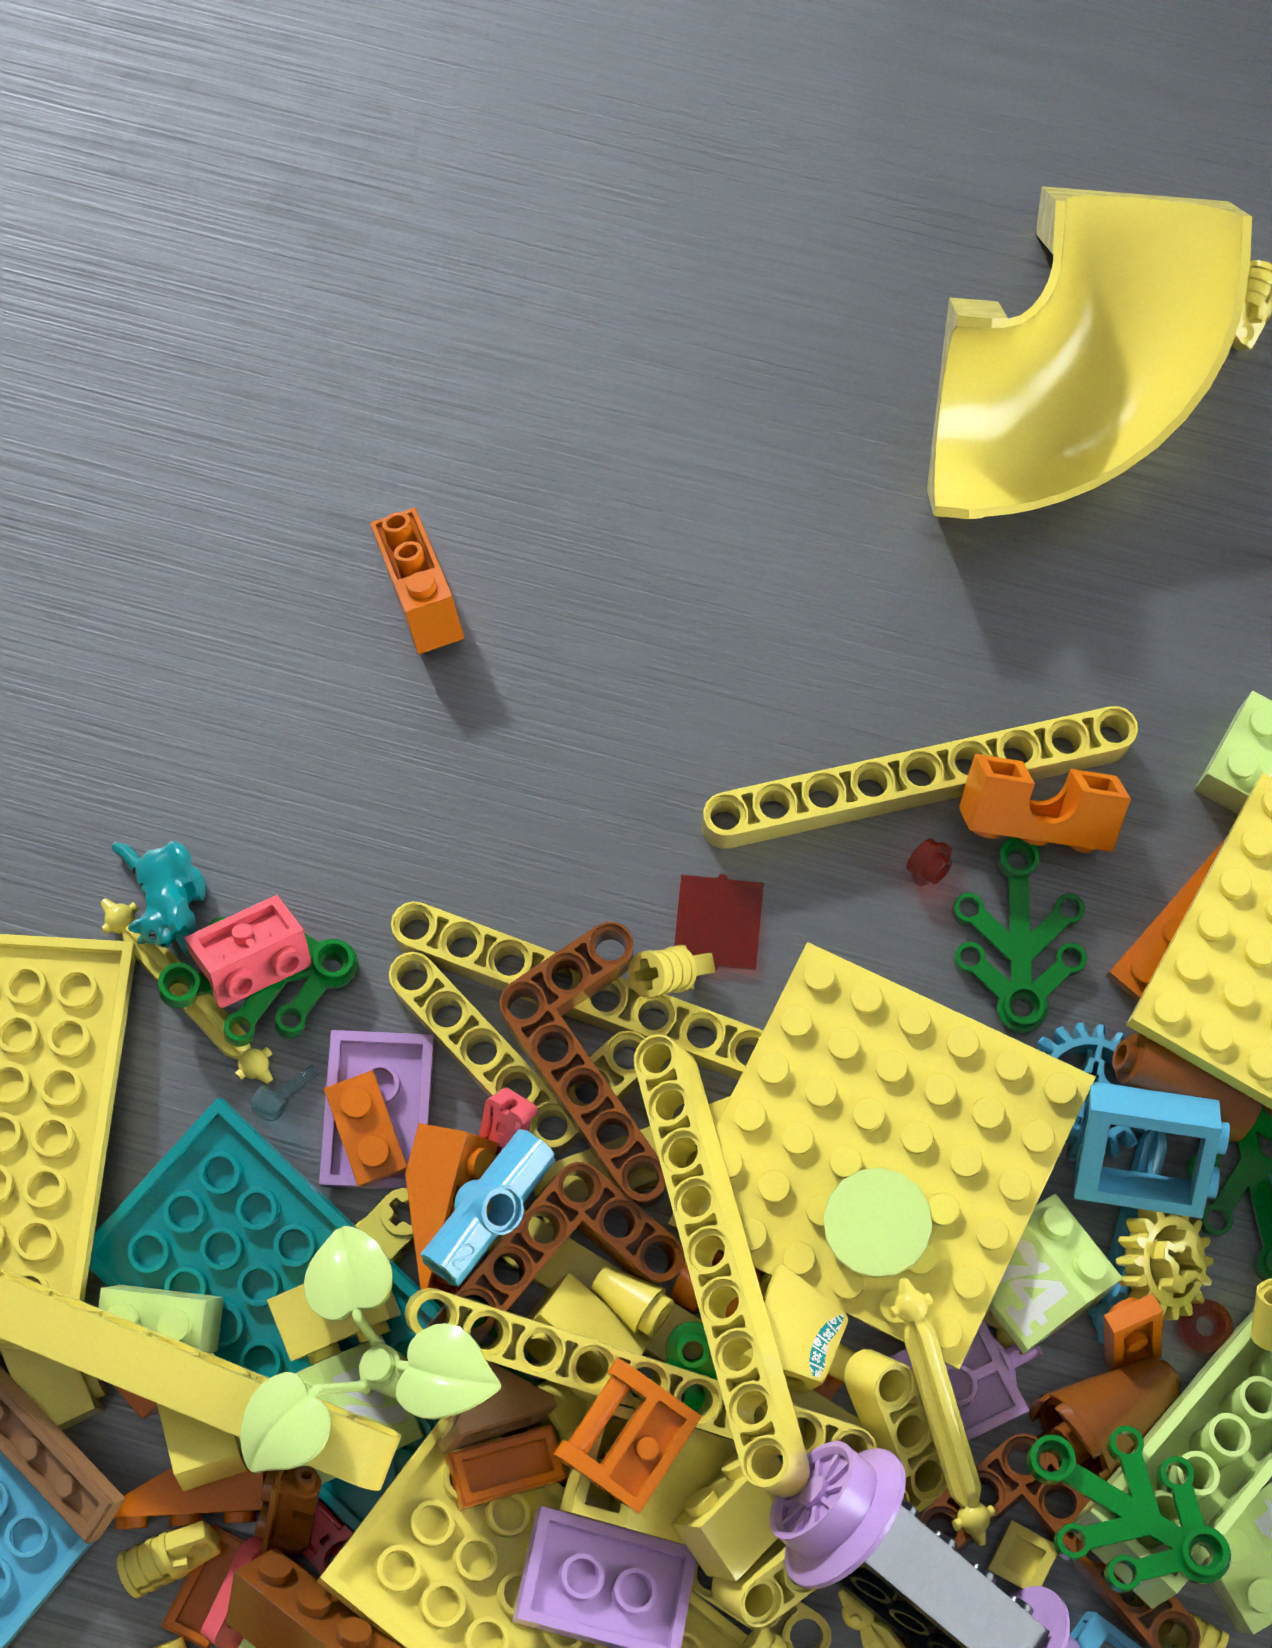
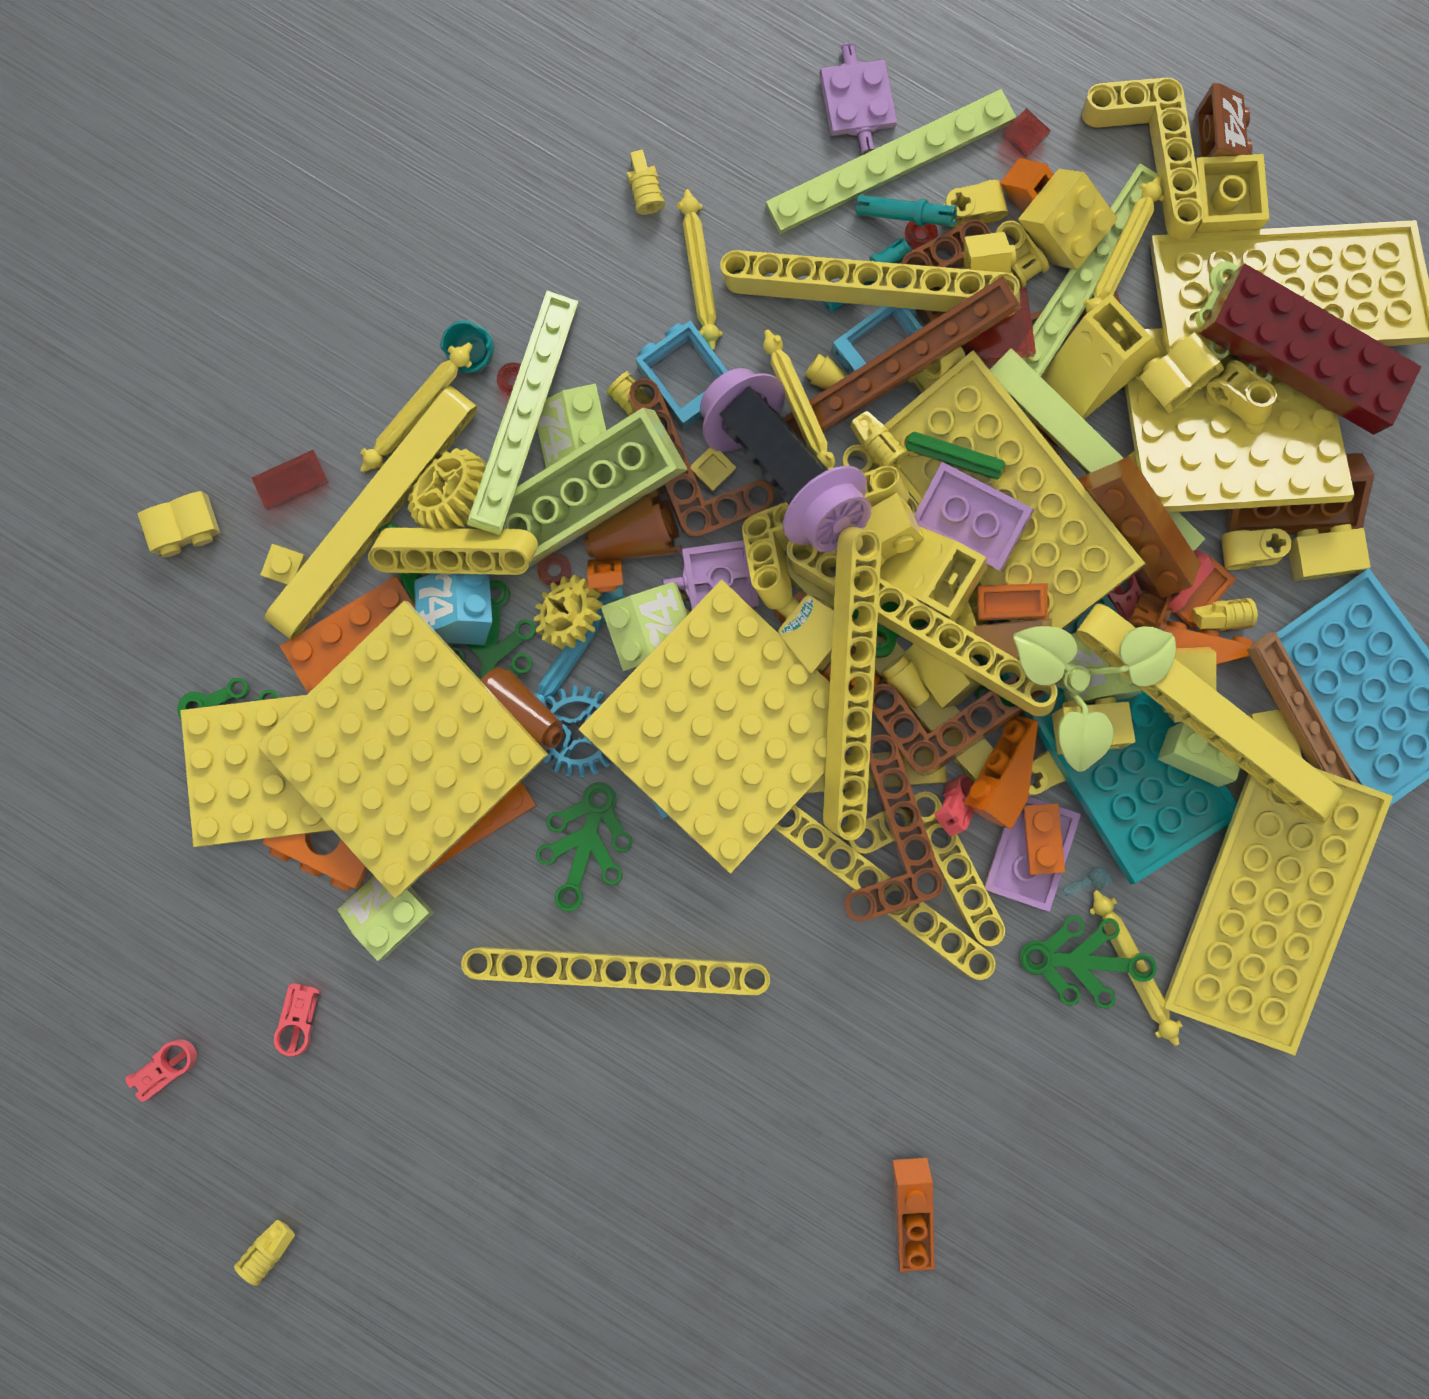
camera: 165 degrees left, 10 degrees up
teal animal [112,841,206,954] -> none
coral bracket [184,895,312,1008] -> none
medium azure piece [420,1129,556,1287] -> none
orange plate [553,1358,702,1514] -> none
light yellow hinge [628,945,715,998] -> none
clear red piece [674,874,764,971] -> none
yellowish green tile [823,1168,932,1278] -> none
light yellow wheel [889,1278,996,1546] -> none
clear red plate [906,838,953,886] -> none
light yellow piece [927,186,1252,519] -> none
orange arch [959,754,1131,853] -> none
green plant [1027,1425,1231,1593] -> none
medium azure window [1074,1082,1230,1218] -> none

